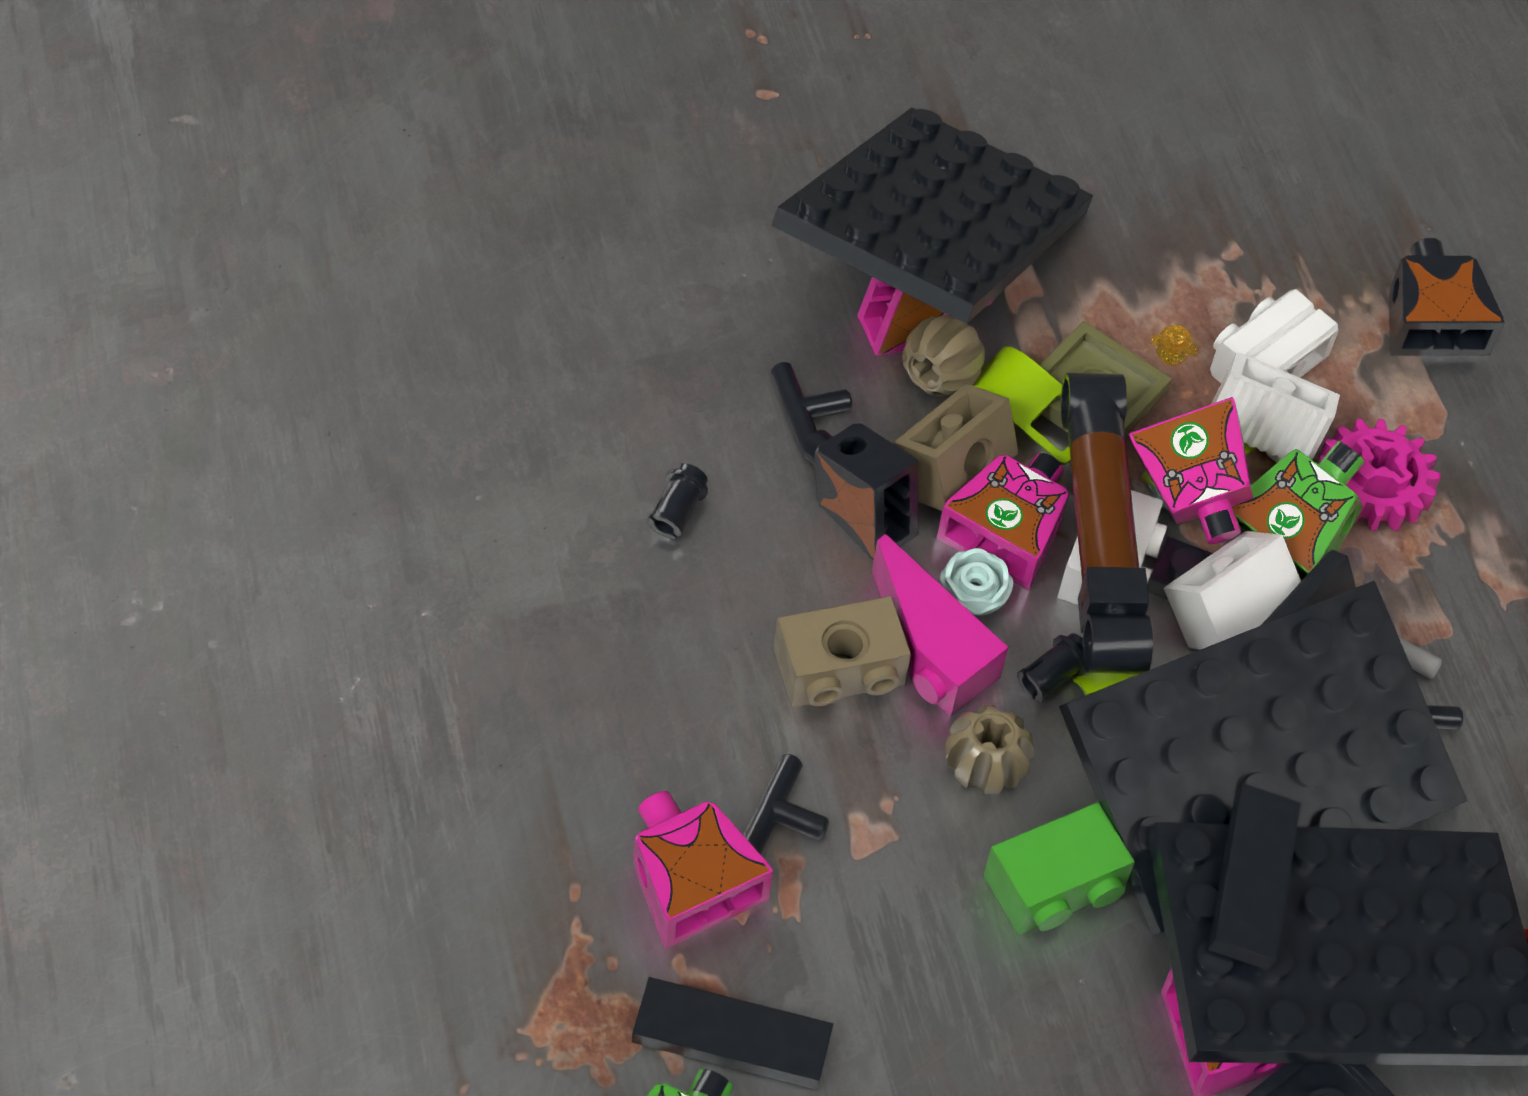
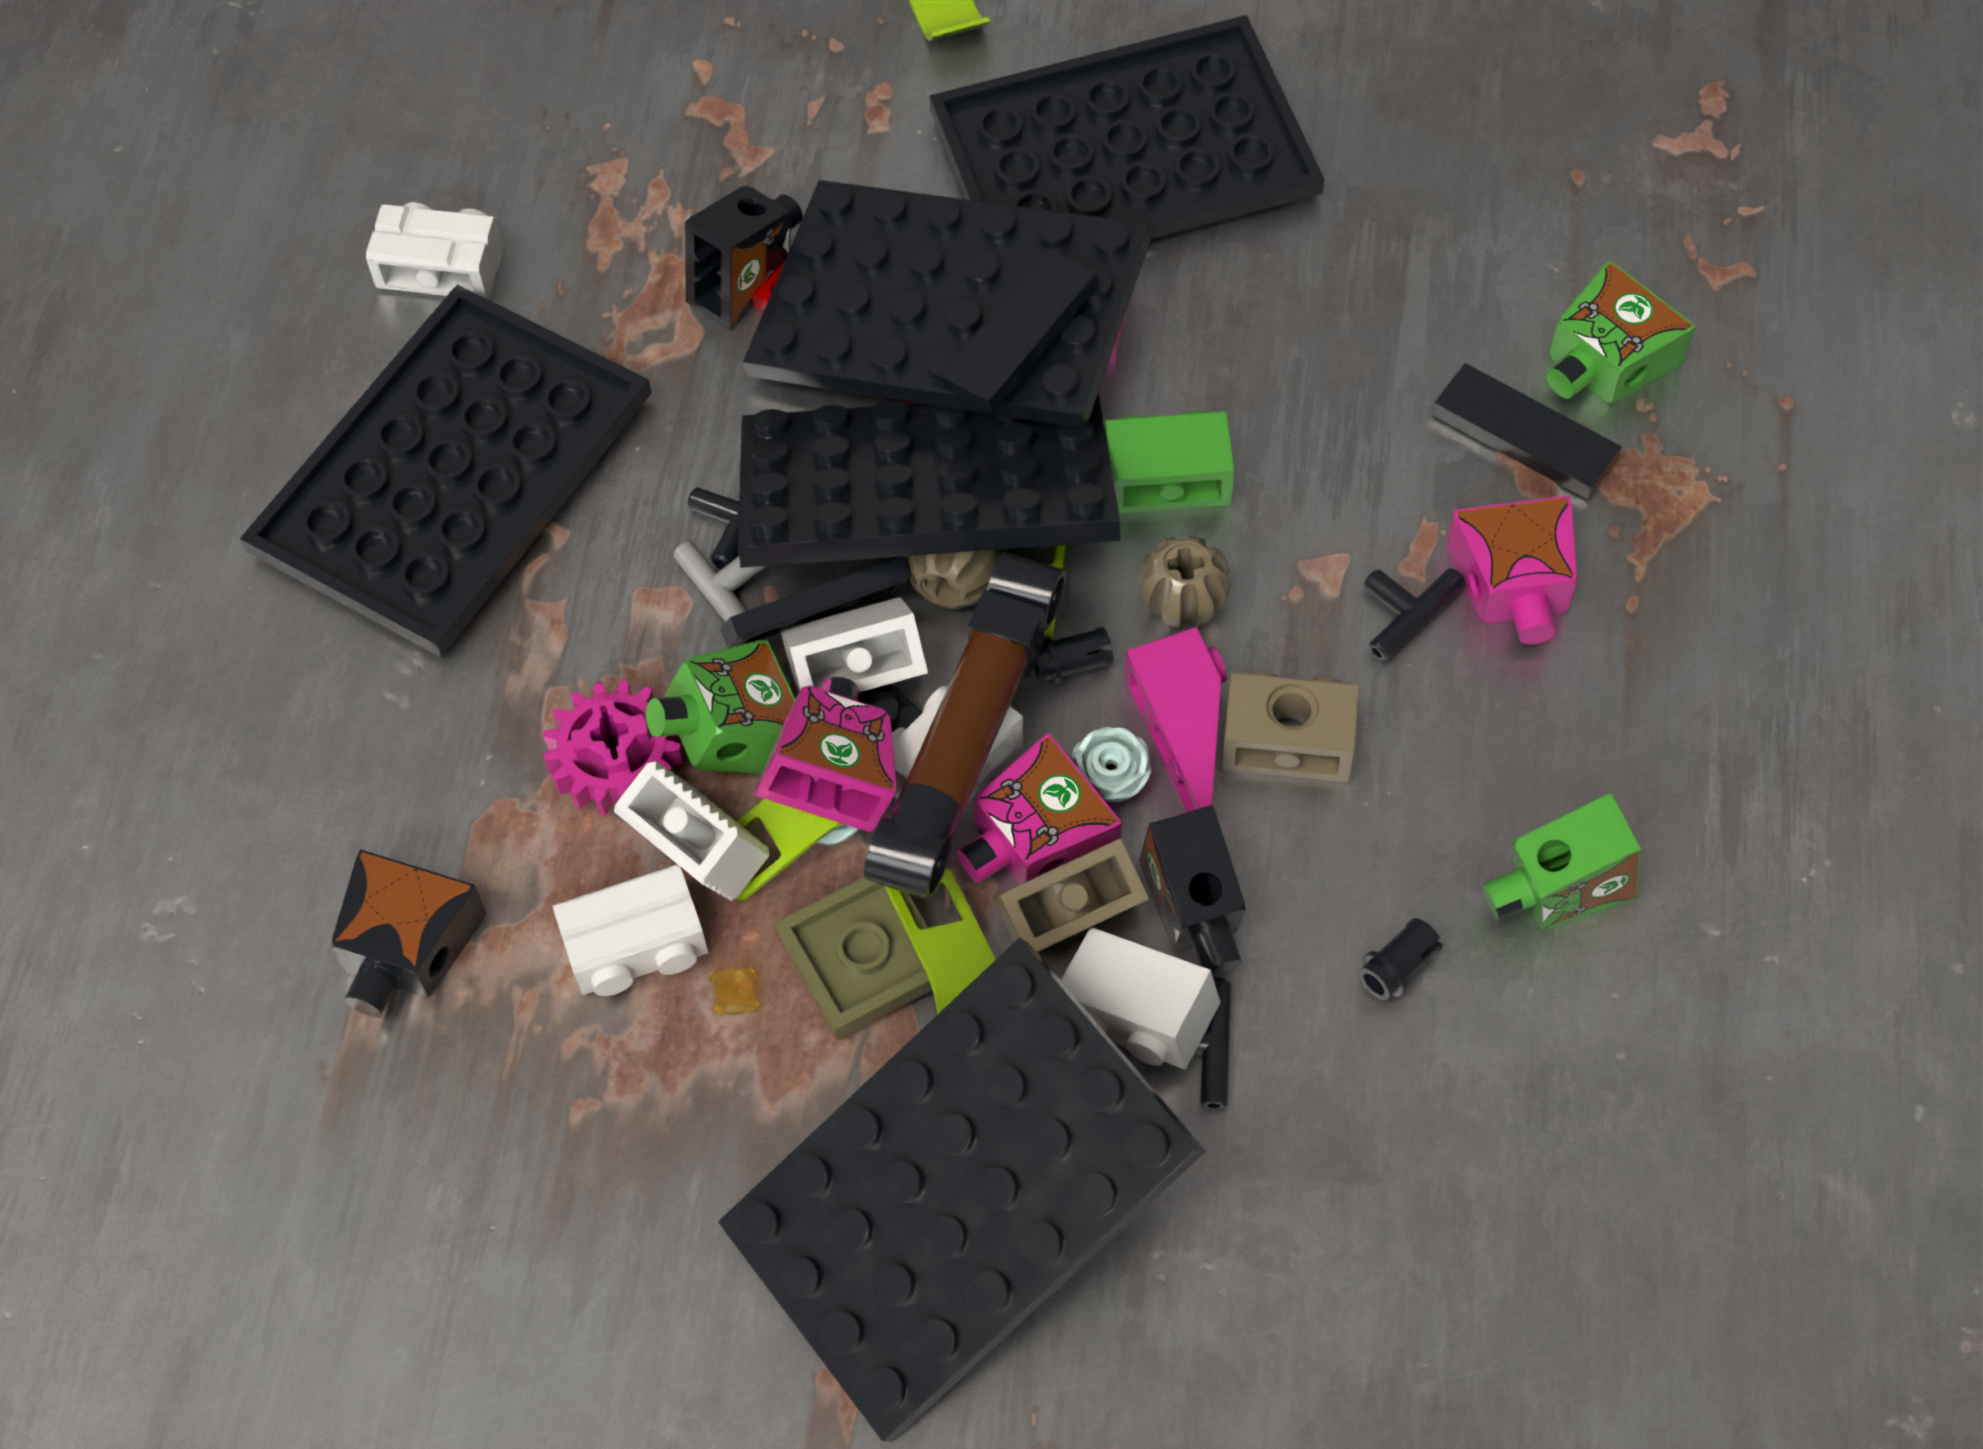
camera: 150 degrees left, 5 degrees up
none -> white brick [1061,927,1221,1070]
none -> bright green torso [1482,793,1642,930]

